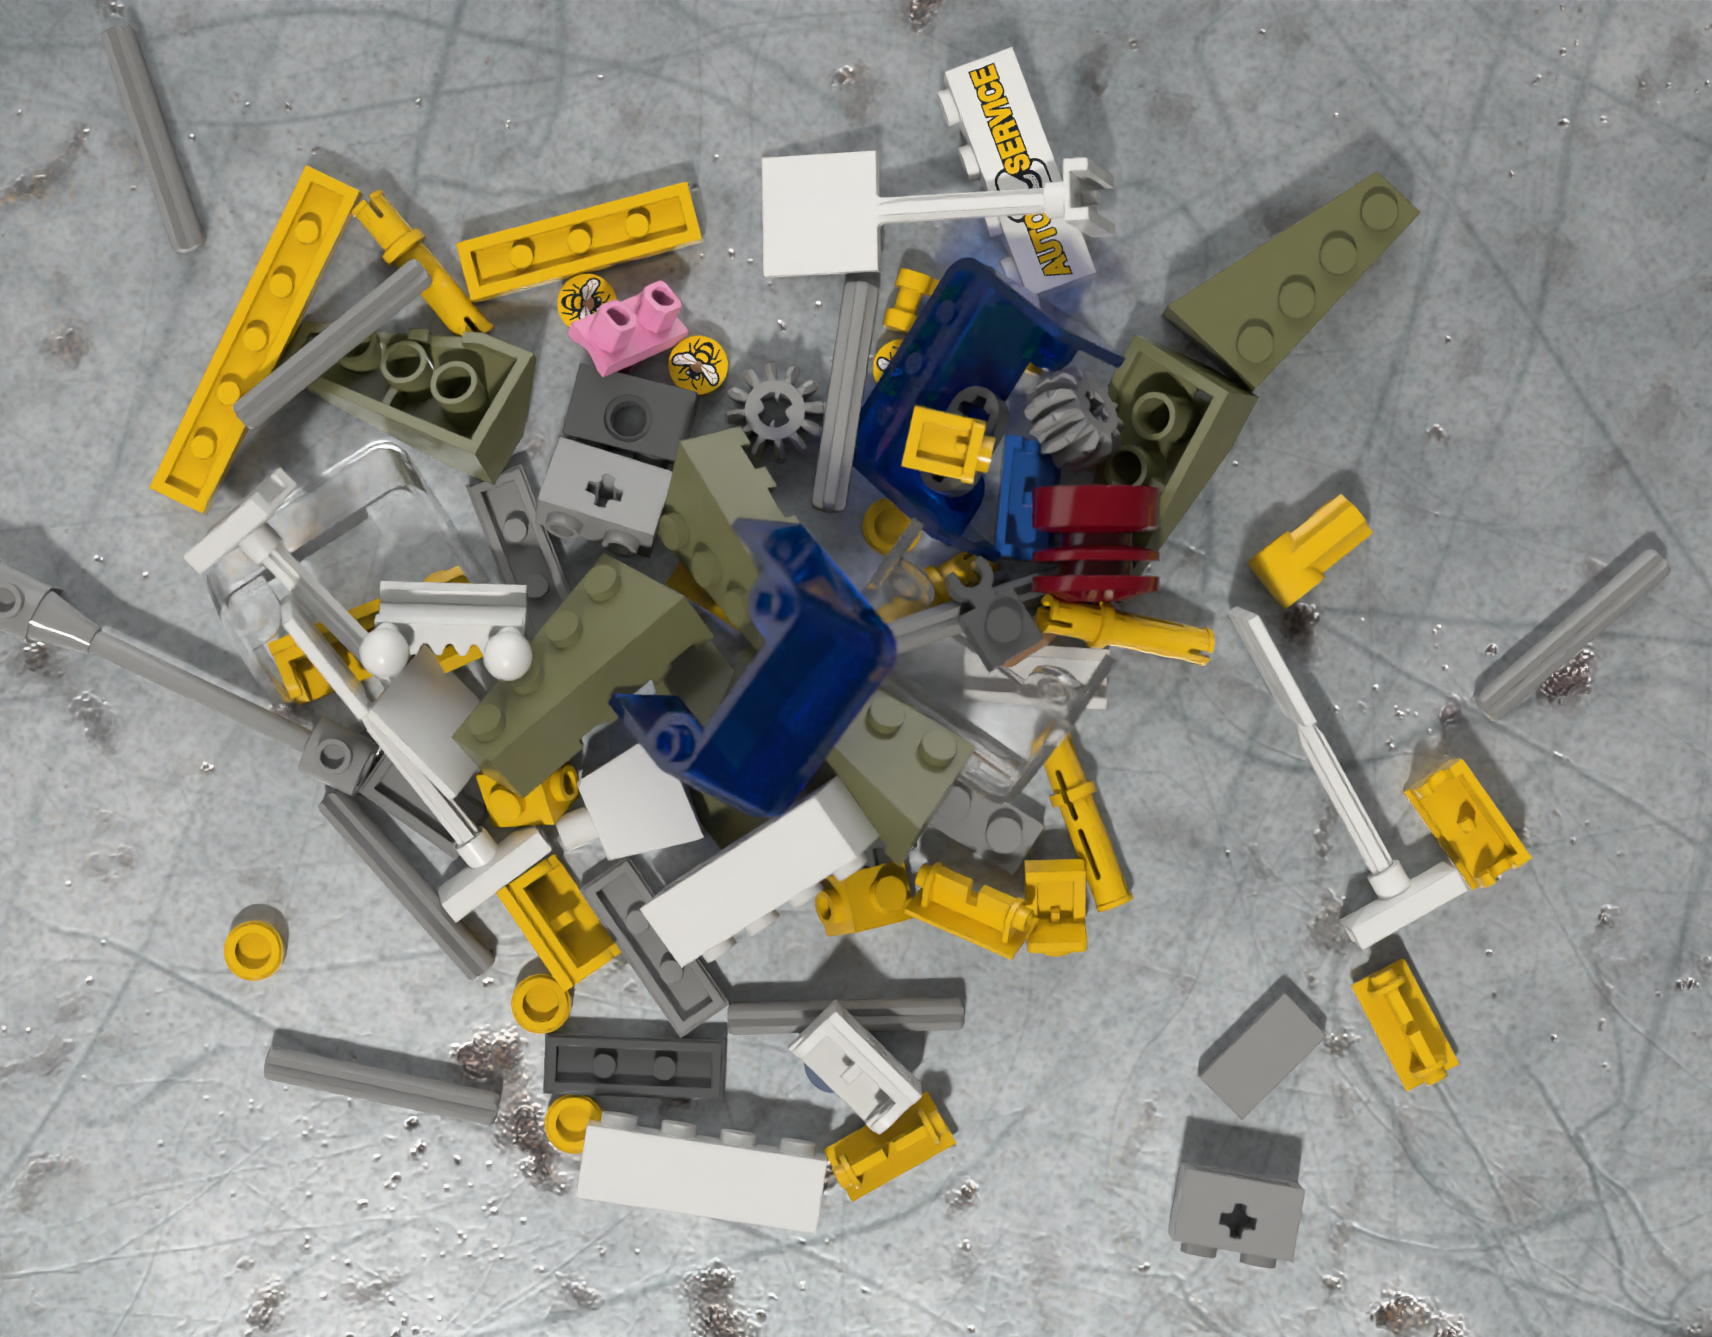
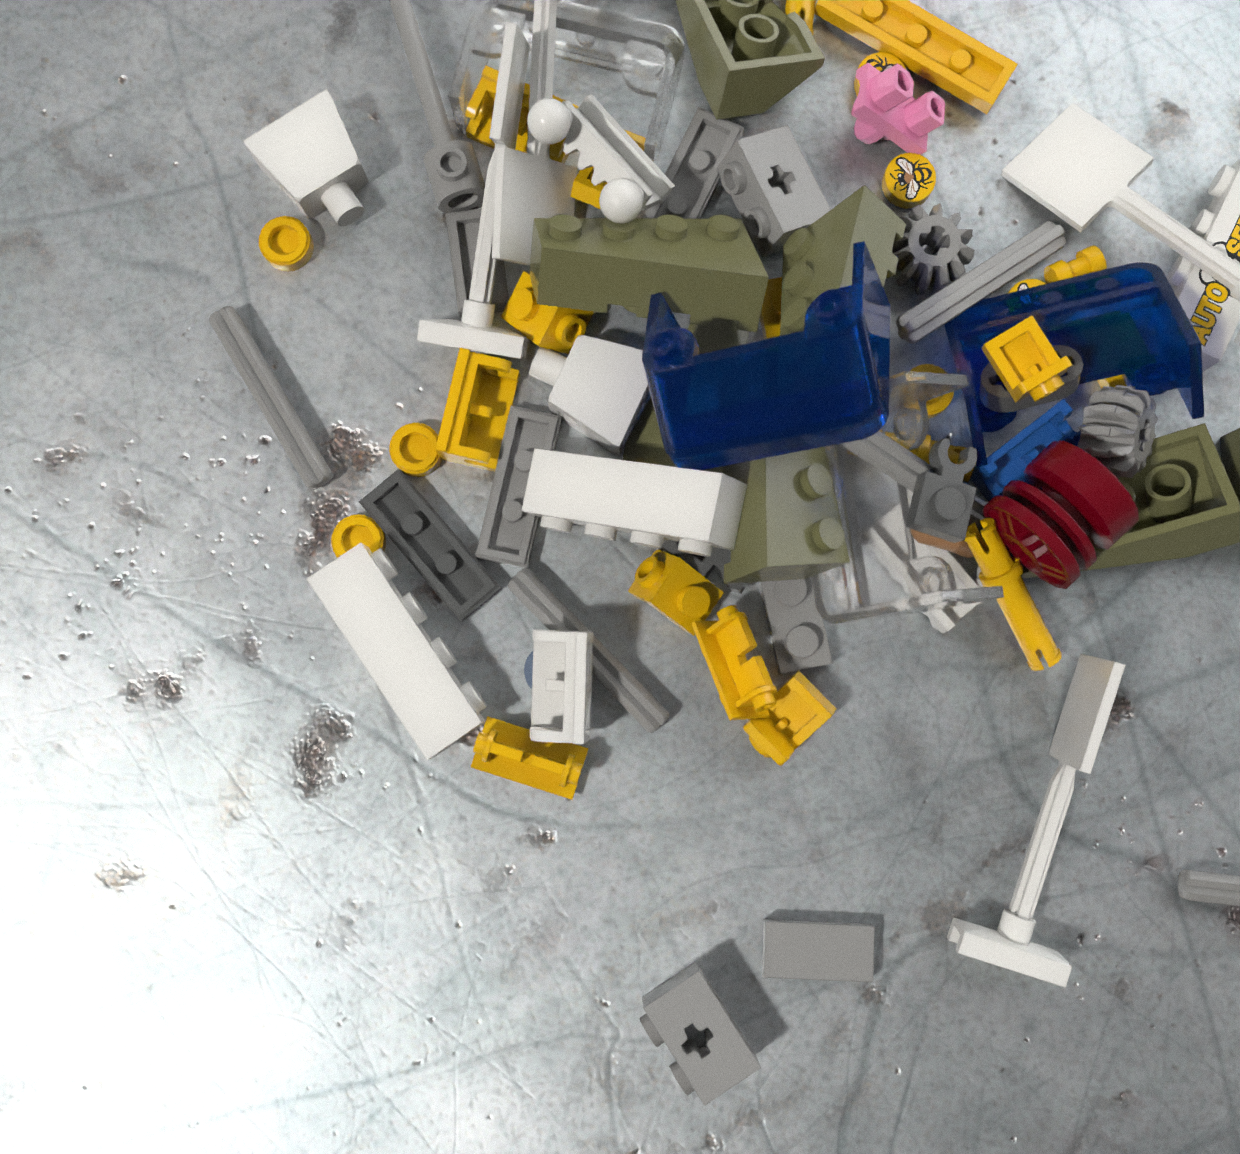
camera: 45 degrees right, 5 degrees down
light grey axle [318,789,495,980] -> none
dark grey brick [562,363,699,470] -> none
yellow pin [1033,731,1134,912] -> none
yellow piece [1246,493,1373,610] -> none
yellow hinge [1350,958,1459,1092] -> none
yellow hinge [1403,758,1532,890] -> none
none -> white torso [243,89,369,227]

